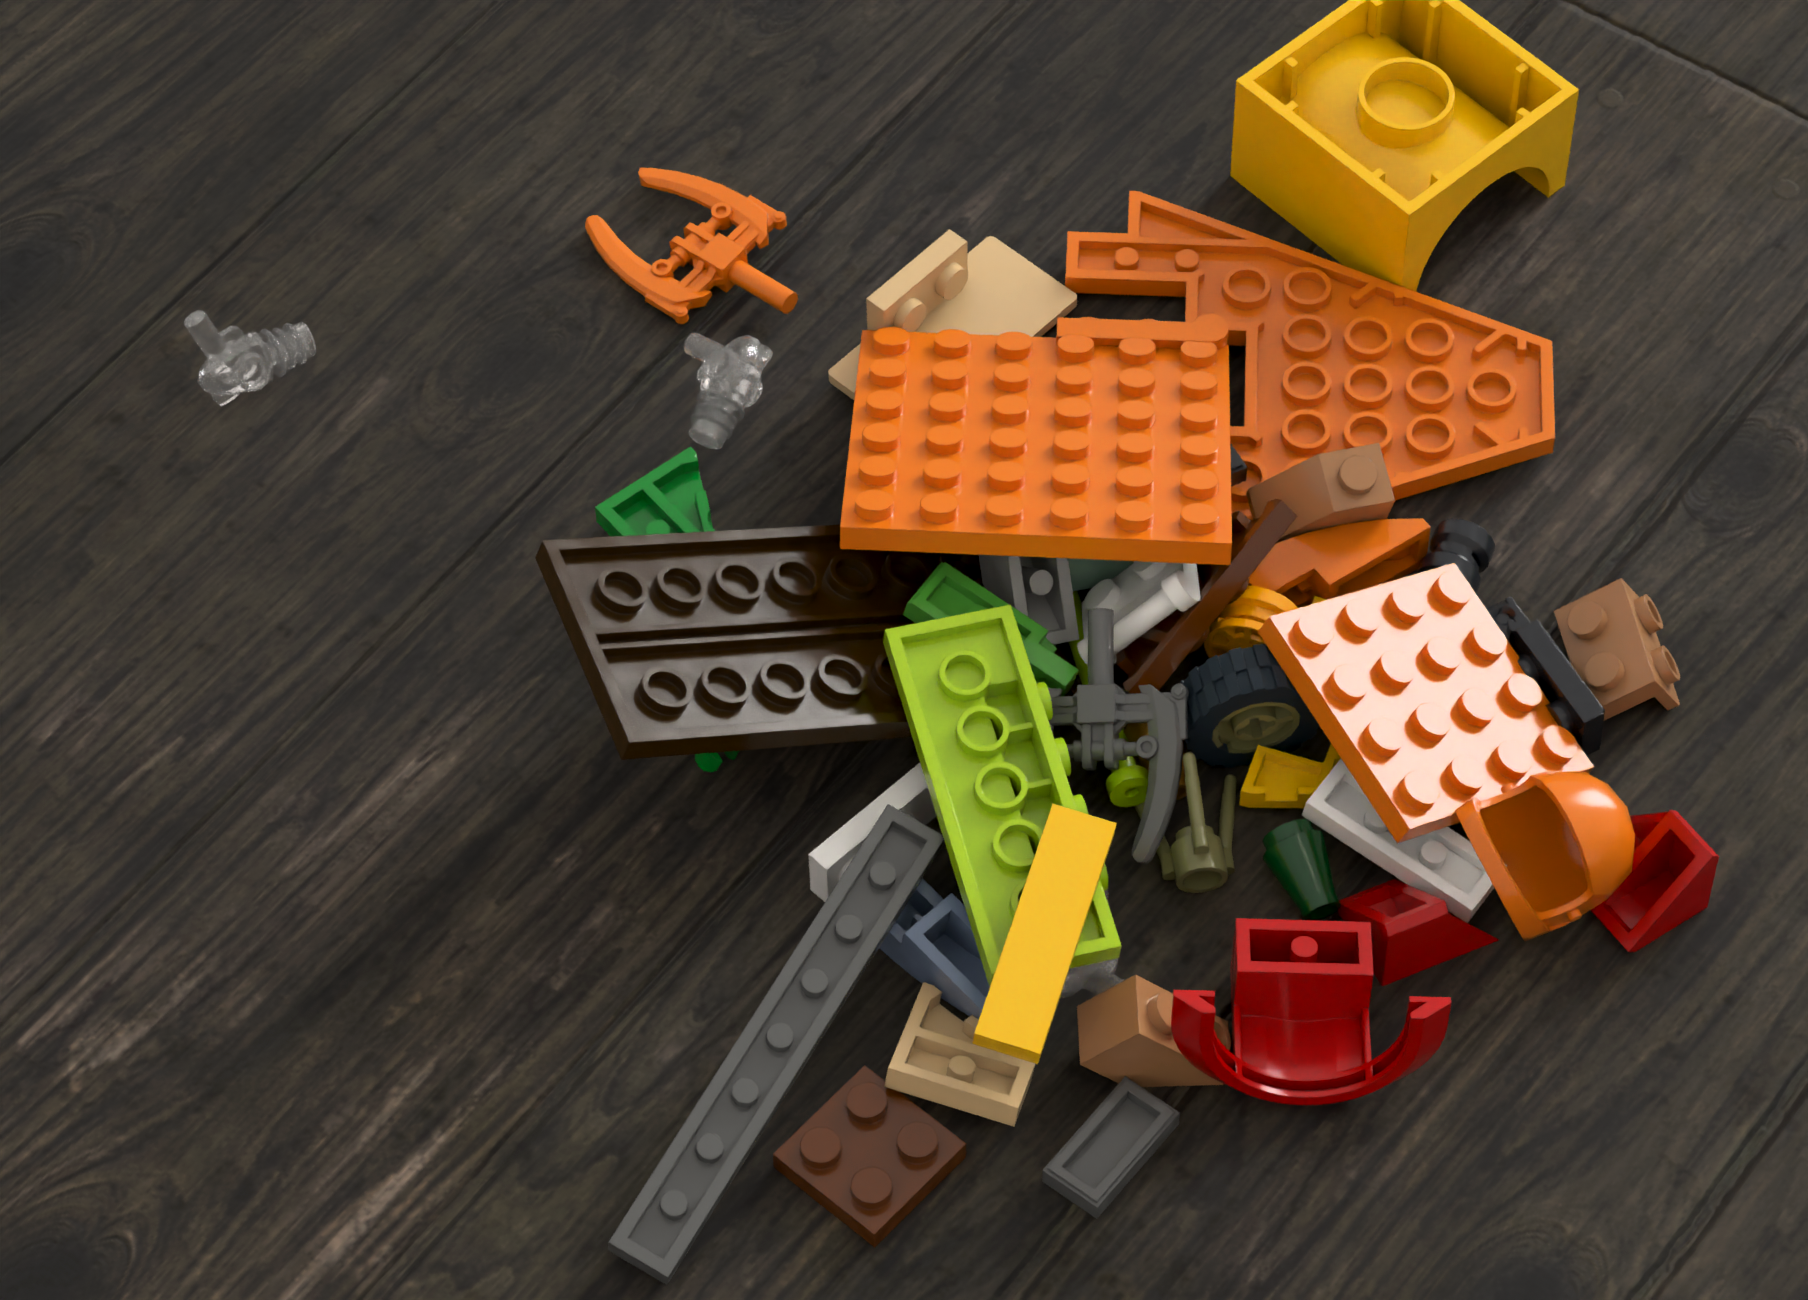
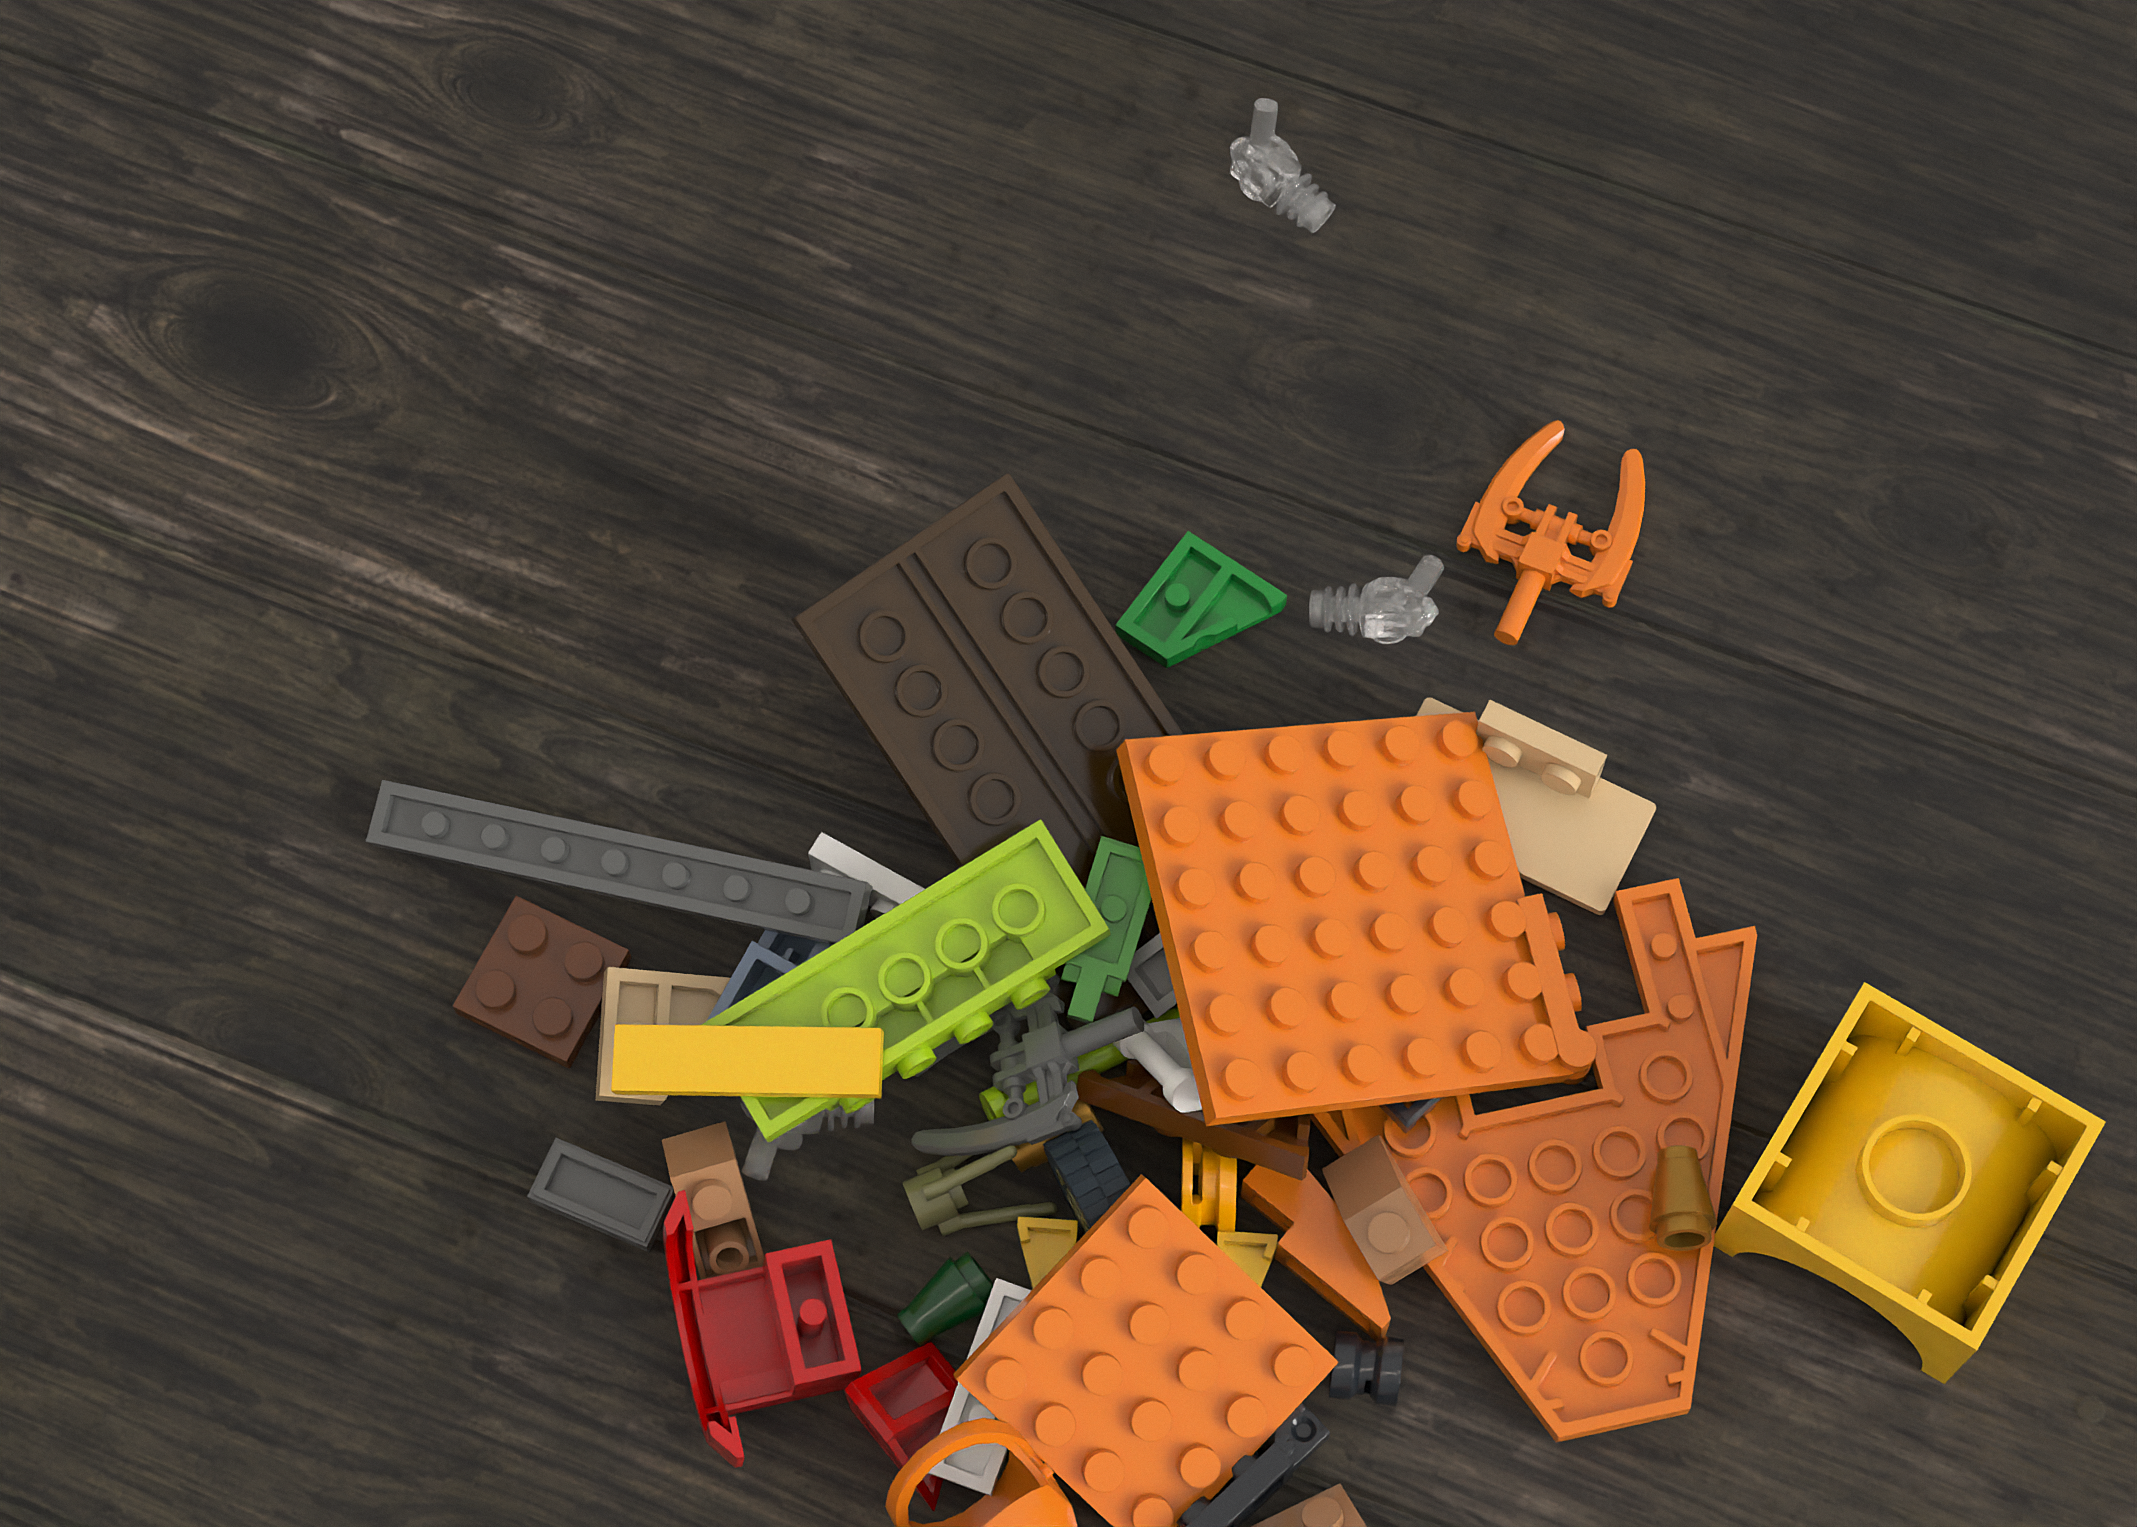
camera: 75 degrees right, 15 degrees up
none -> pearl gold cone [1649,1145,1717,1251]

